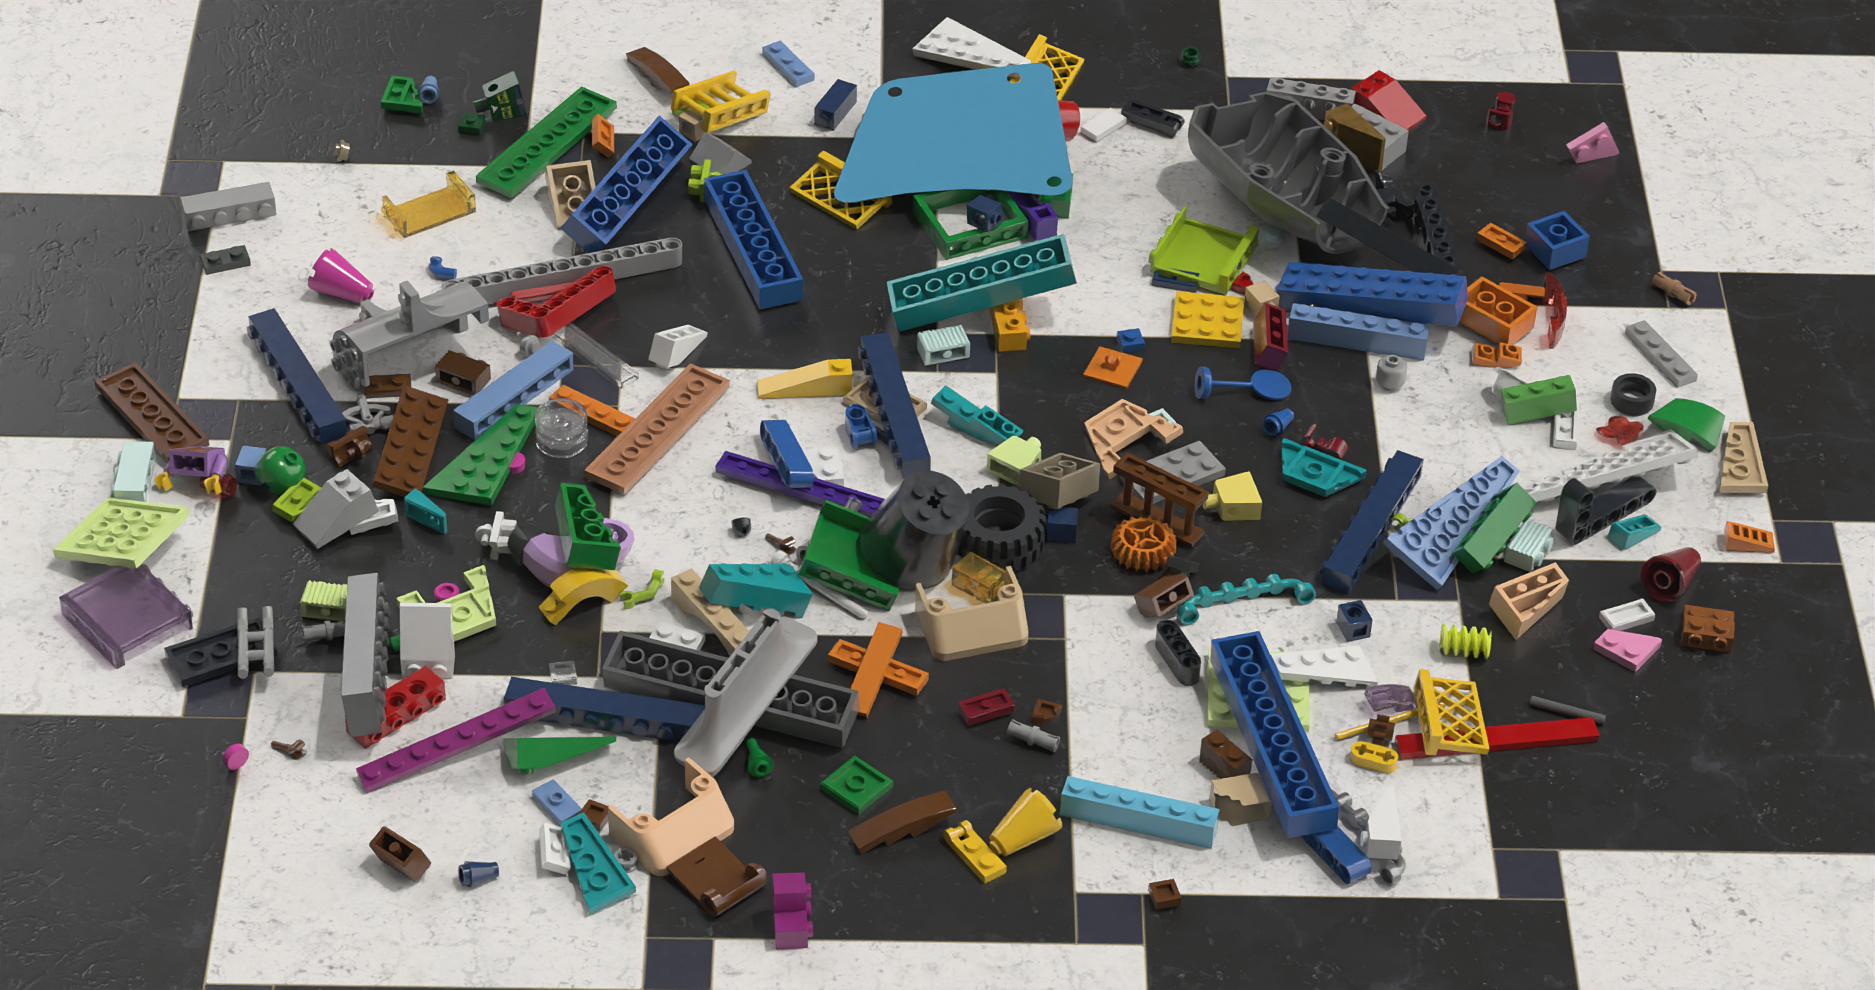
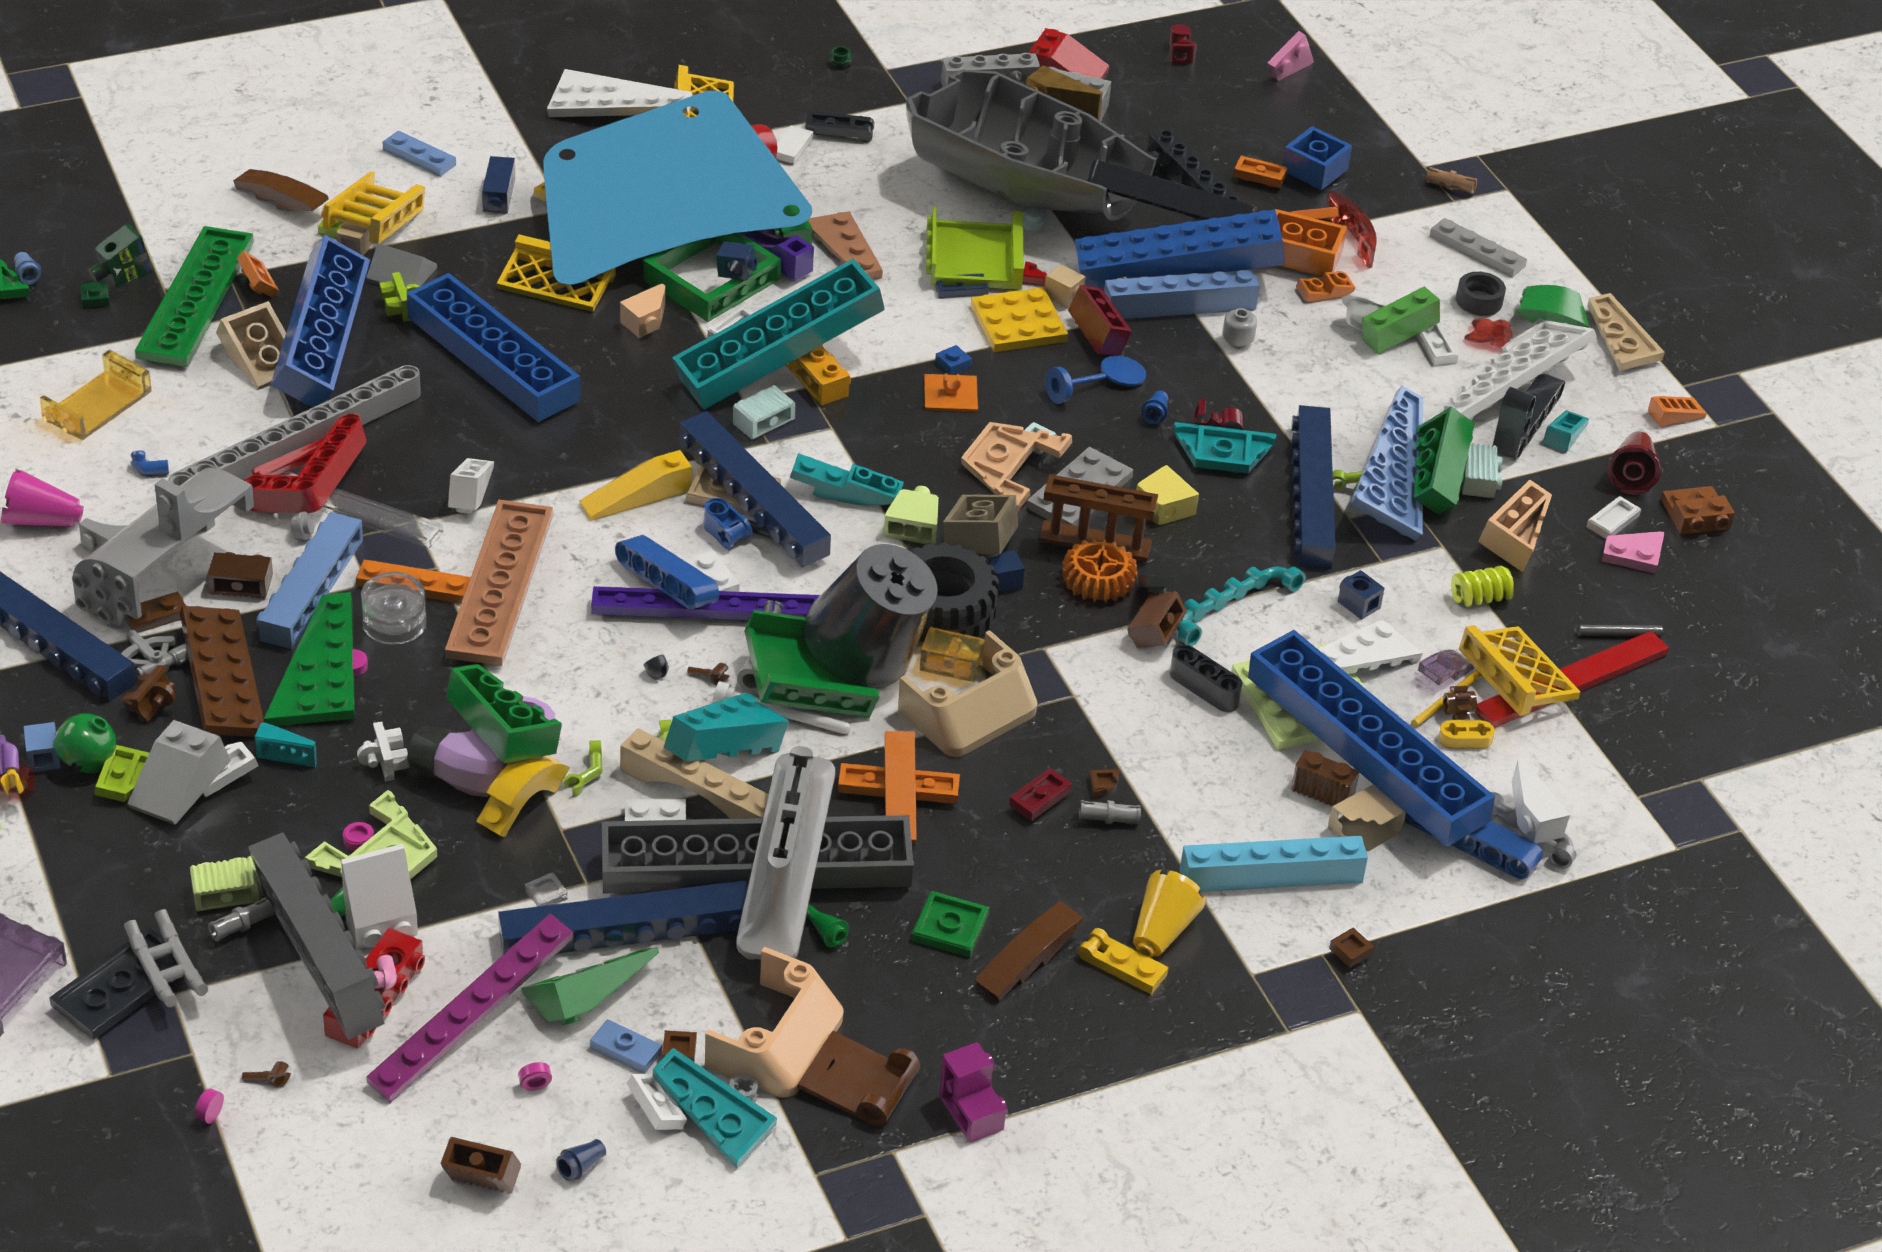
camera: 25 degrees left, 0 degrees up
none -> bright pink arm [374,955,397,990]
none -> dark pink tile [518,1062,552,1091]
none -> light nougat slope [620,284,665,338]
none -> nougat wing [808,211,883,280]

